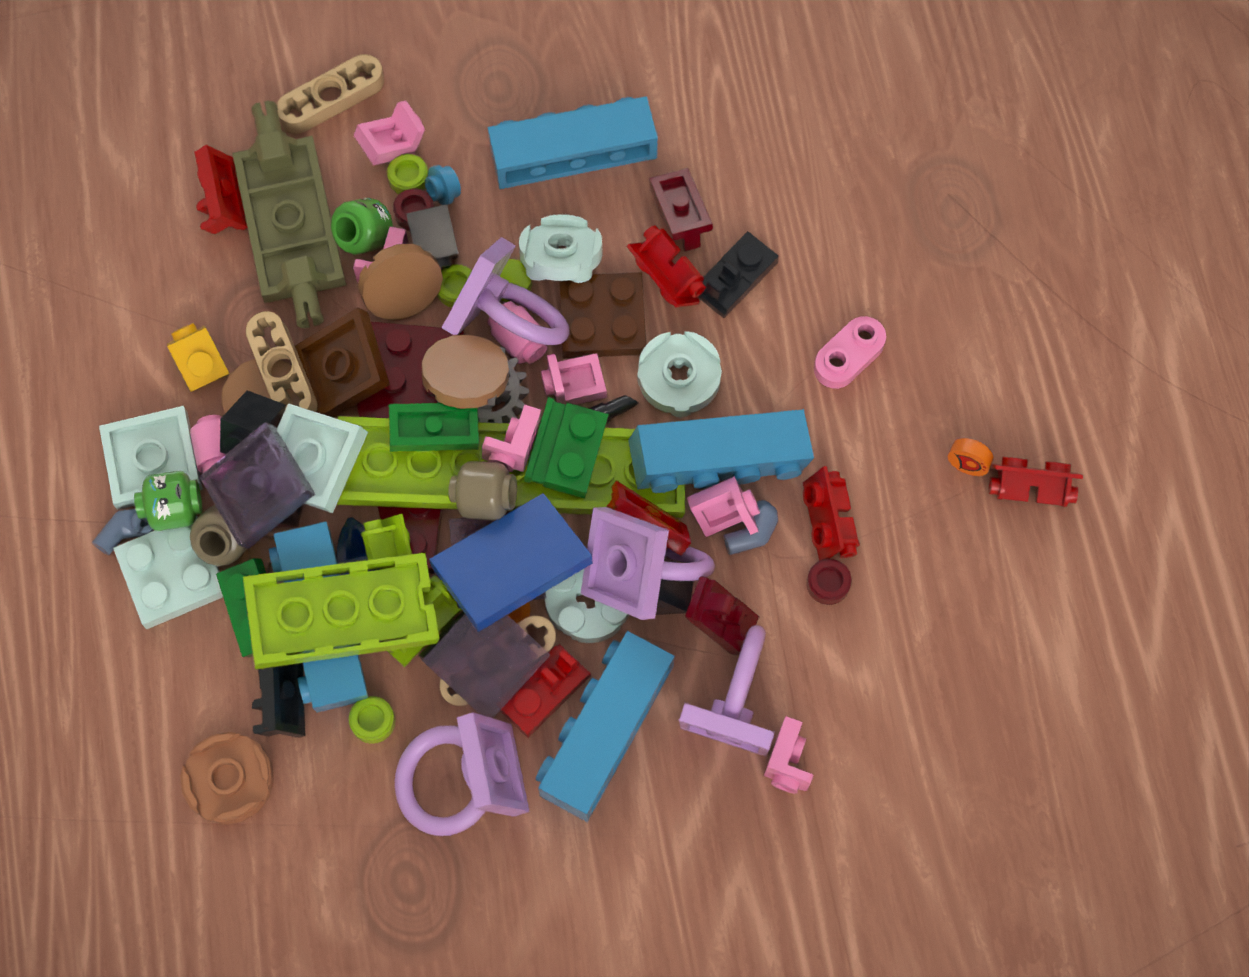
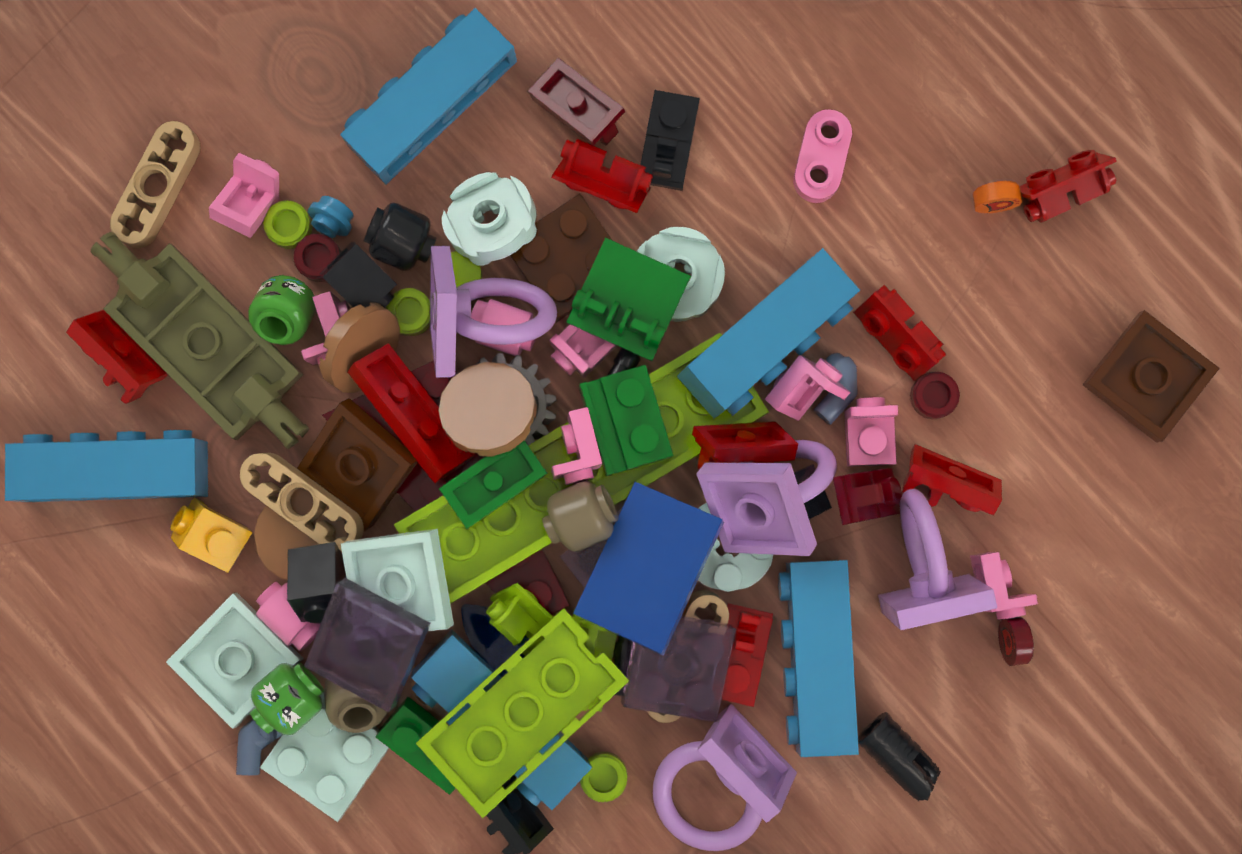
camera: 25 degrees left, 15 degrees up
none -> dark azure brick [5,430,208,502]
none -> red plate [347,343,475,484]
none -> black head [363,202,436,271]
none -> green hinge [566,237,691,361]
none -> bright pink bracket [844,397,898,467]
none -> black hinge [858,712,941,801]
none -> red plate [902,444,1002,516]
none -> dark red tile [998,617,1034,666]
none -> reddish brown plate [1083,310,1220,443]

